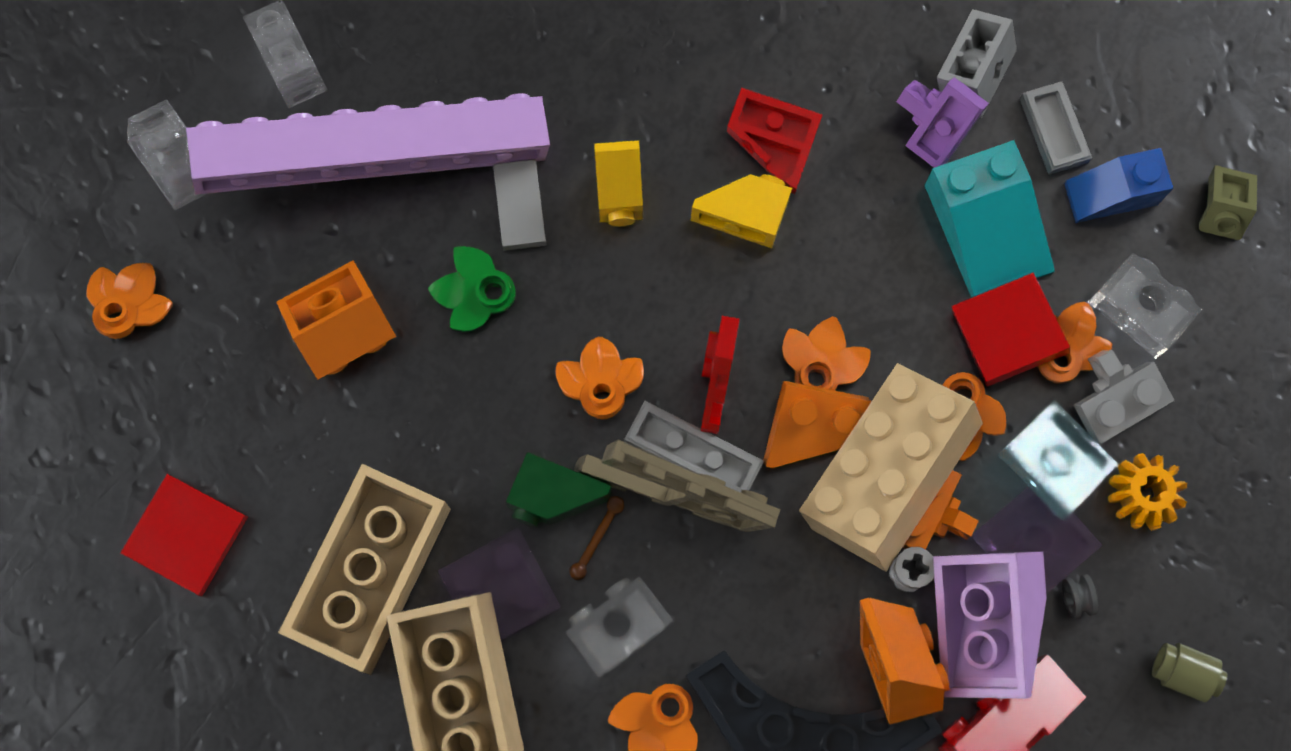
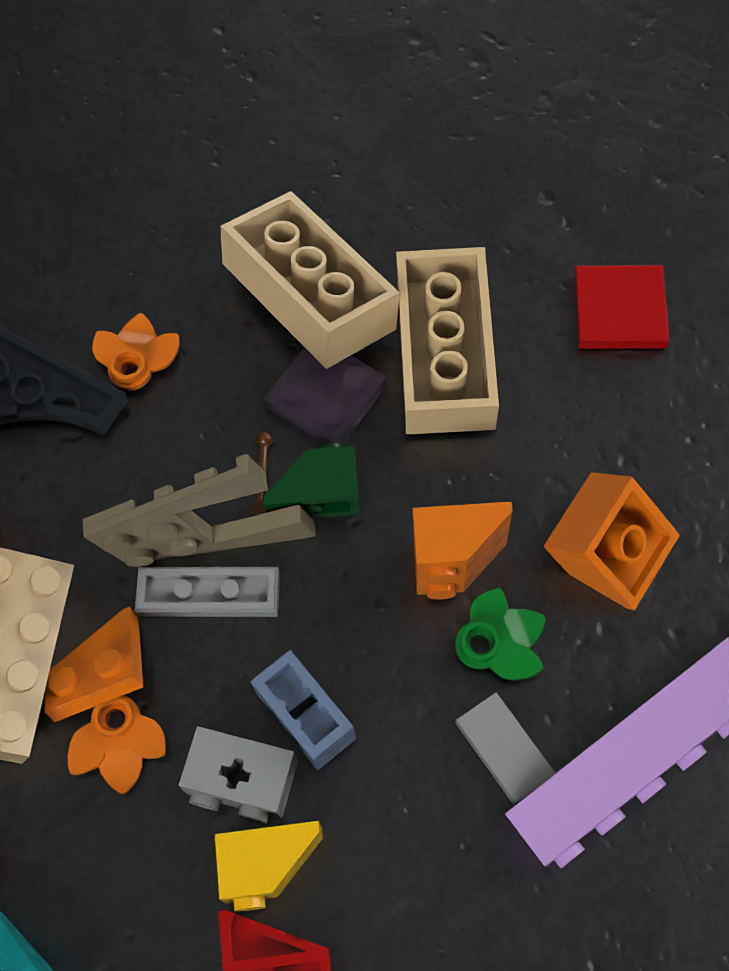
camera: 160 degrees right, 10 degrees down
orange plate [555,337,644,419] -> none
clear brick [566,576,673,679] -> none
yellow slope [594,140,643,227] -> none
red wing [701,316,740,434] -> none
none -> light grey brick [178,726,298,824]
none -> sand blue brick [250,650,356,771]
none -> orange slope [413,502,513,600]

